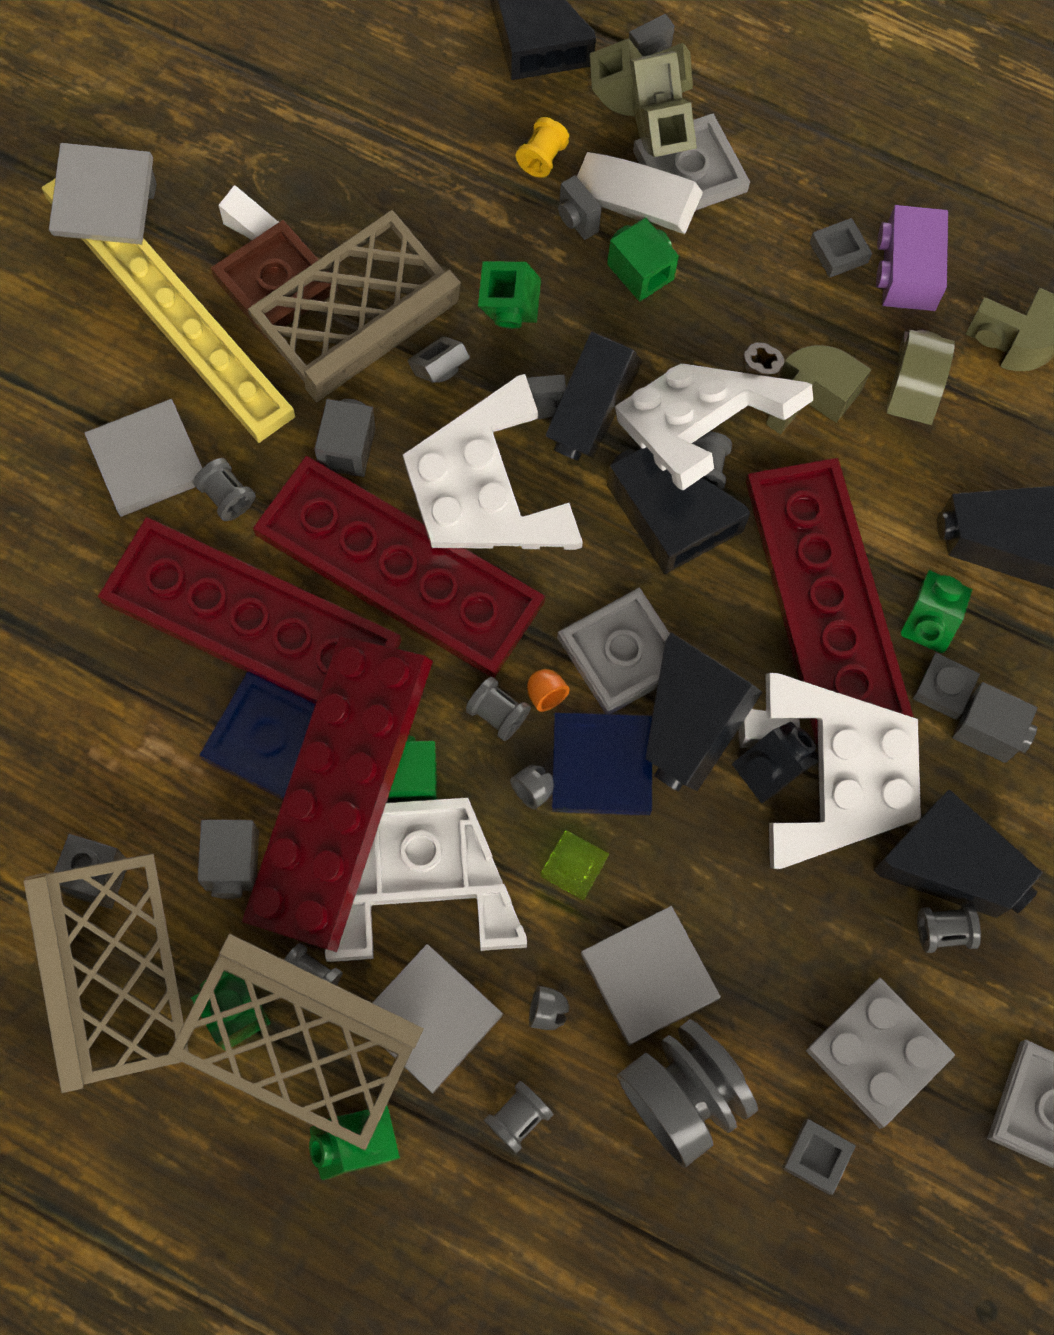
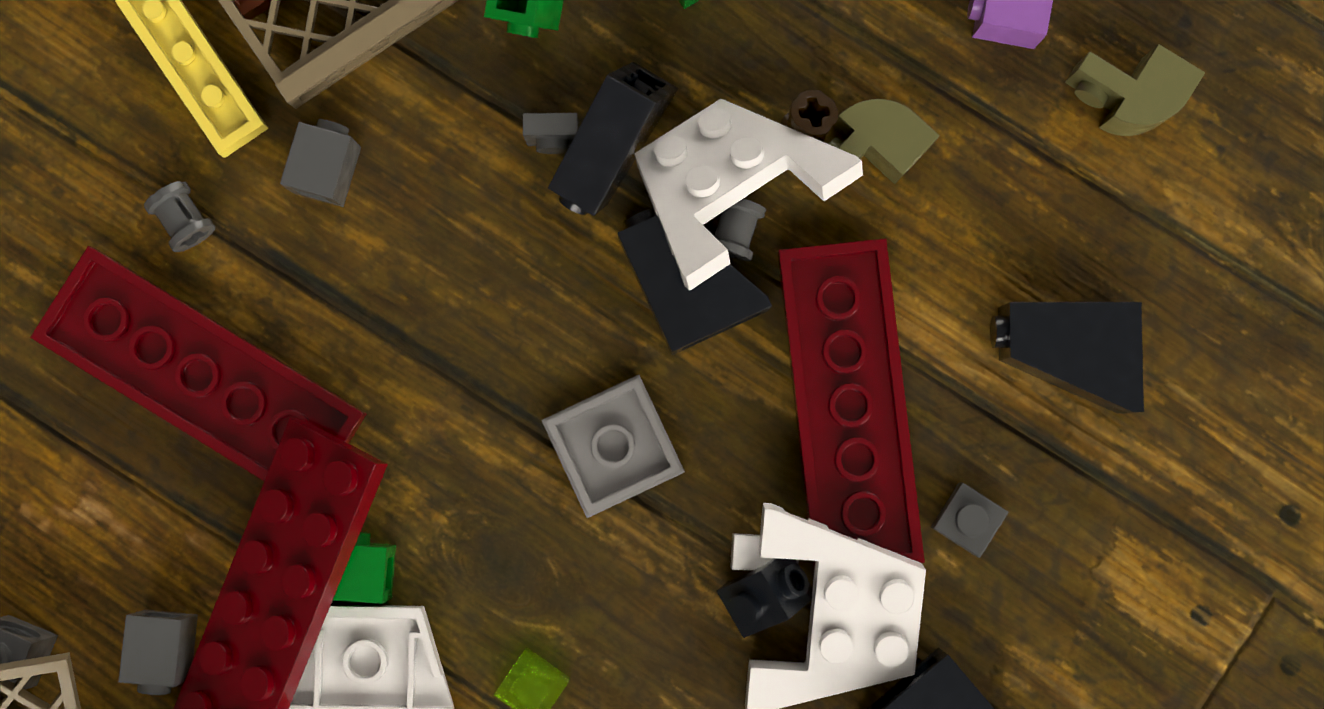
camera: 10 degrees right, 15 degrees up
light grey tile [85,399,202,517] -> none
clear blue tile [199,672,316,800] -> none
dark red plate [253,455,545,678] -> none
white wing [403,374,583,550] -> none
dark grey plate [407,336,470,383] -> none
dark grey bush [466,677,531,741] -> none
dark grey hinge [510,765,554,810] -> none
orange hinge [527,669,570,712] -> none
clear blue tile [552,713,652,815] -> none
black slope [645,633,763,792] -> none
olive brick [887,330,955,425] -> none
green bracket [901,570,973,653] -> none
dark grey brick [952,682,1038,763] -> none

